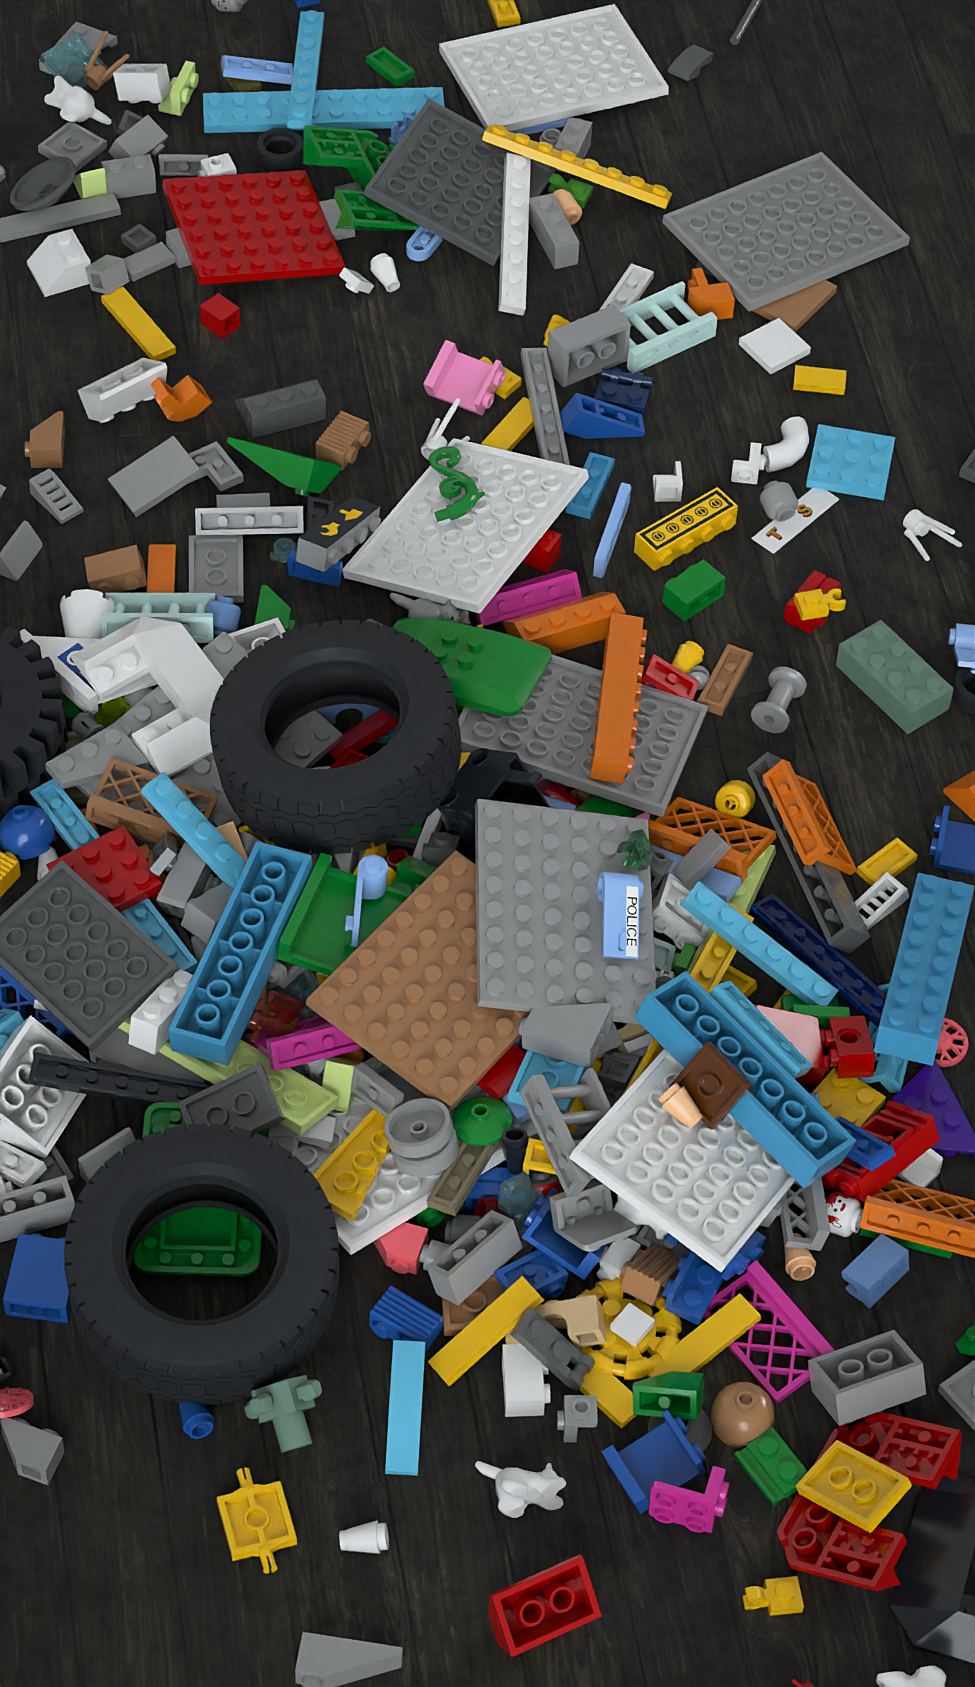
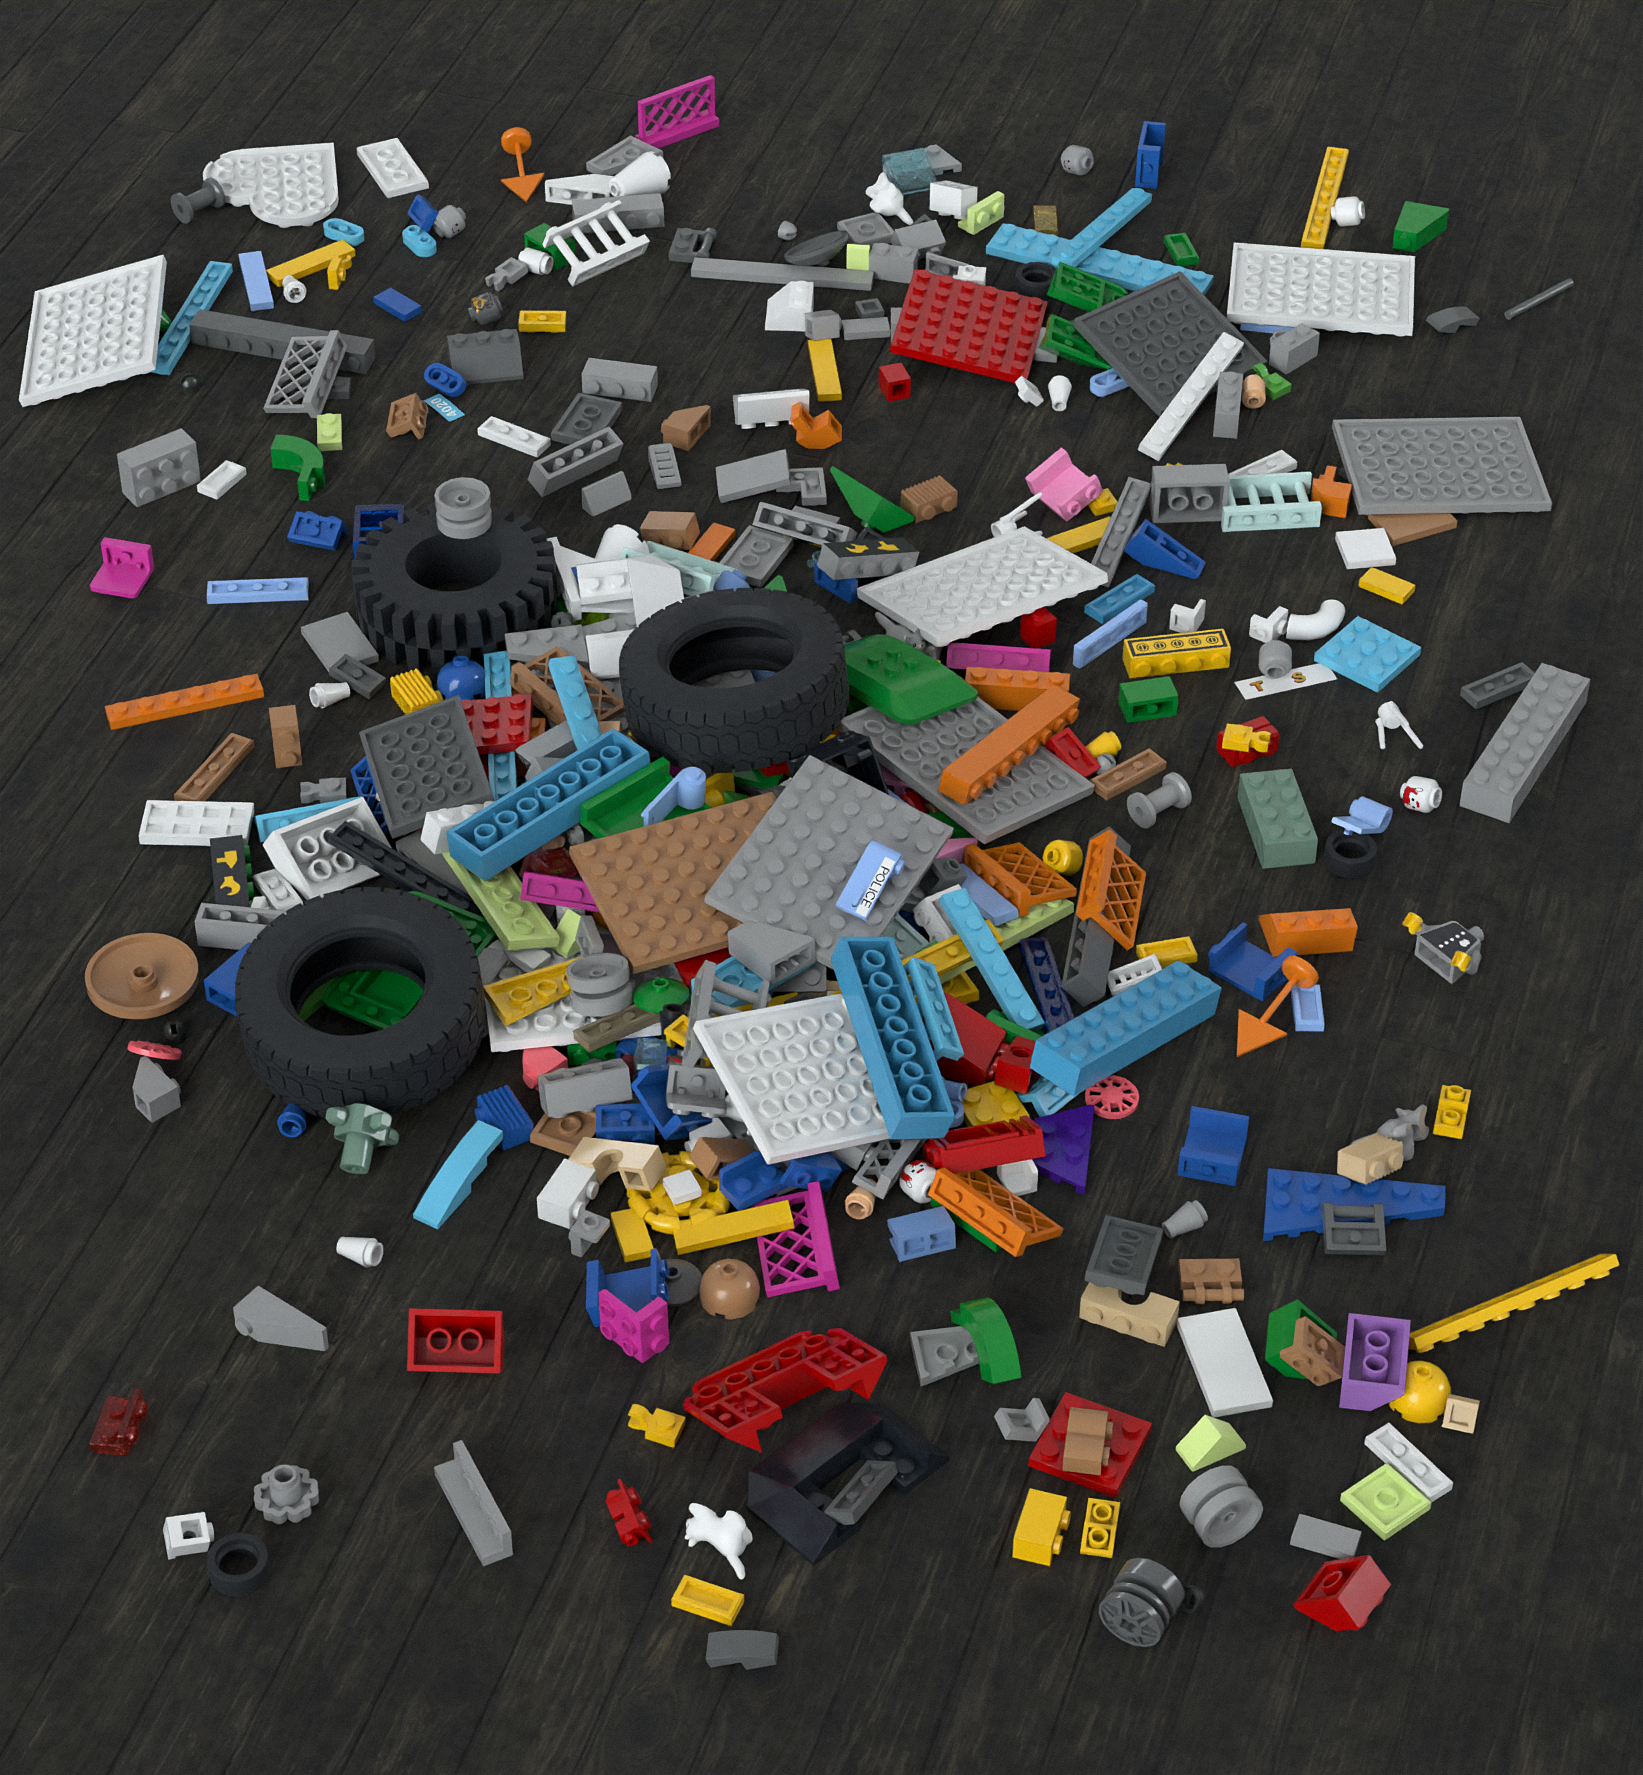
camera: 30 degrees right, 10 degrees down
medium nougat plant [83,31,129,90] -> none
dark grey plate [149,830,178,877] -> none
dark grey plate [178,1063,285,1134] -> none
yellow plate [217,1467,297,1574] -> none
light blue tile [221,55,293,85] -> none
dark grey slope [235,379,326,438] -> none
yellow tile [428,1276,544,1386] -> none
green plant [429,446,485,522] -> none
white animal [475,1461,566,1518] -> none
yellow plate [482,124,672,209] -> none
dark grey plate [510,1308,595,1390] -> none
dark blue plate [594,368,653,415] -> none
clear green tile [617,829,655,871] -> none
green slope [633,1371,704,1420] -> none
light nougat cone [658,1083,704,1129] -> none
reddish brown tile [669,1042,753,1130] -> none
light grey slope [672,829,732,889] -> none
green plate [734,1427,808,1507] -> none
yellow plate [796,1440,912,1533] -> none
light grey brick [808,1330,926,1426] -> none
blue tile [835,1116,896,1172] -> none

